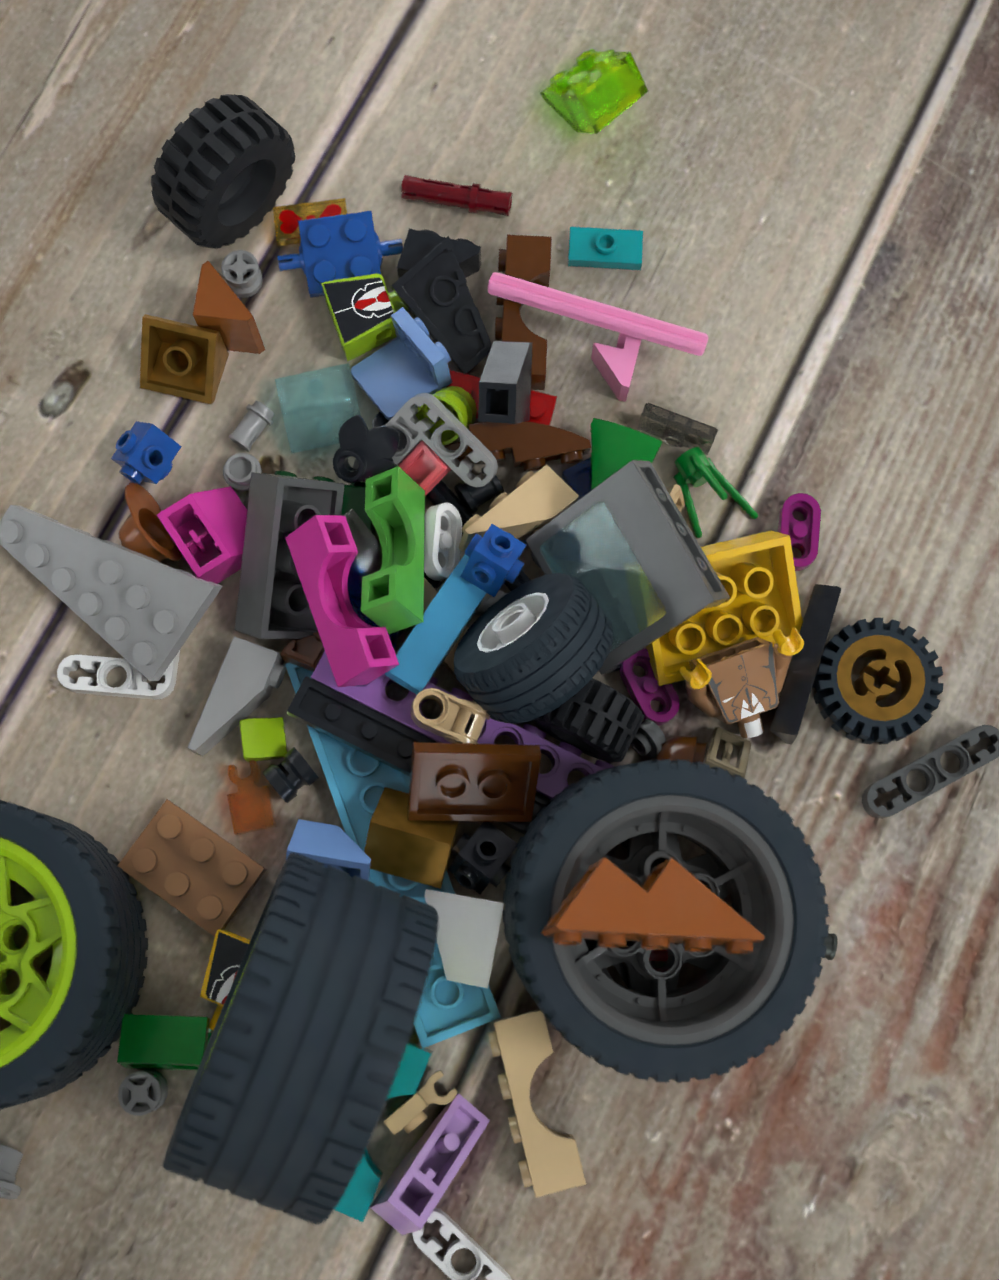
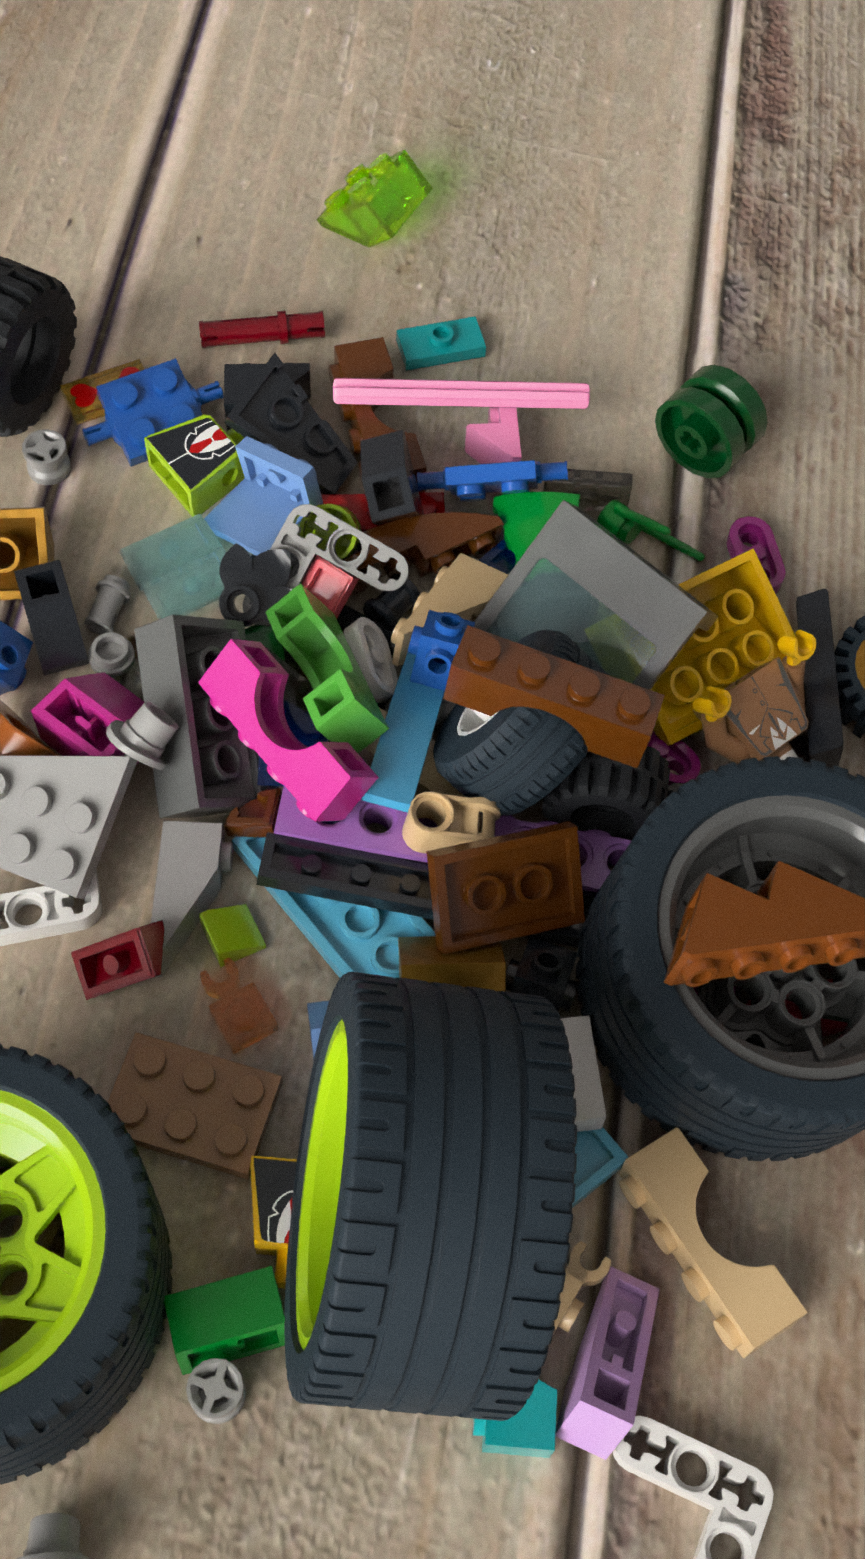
camera: 20 degrees left, 15 degrees down
dark orange slope [193,261,266,354] -> none
black wheel [262,747,319,803] -> none
none -> black slope [14,560,89,676]
none -> dark red slope [71,920,165,1000]
none -> light grey piece [106,702,179,770]
none -> blue plate [417,460,568,502]
none -> reddish brown arch [443,625,665,768]
none -> dark green wheel [655,365,768,478]

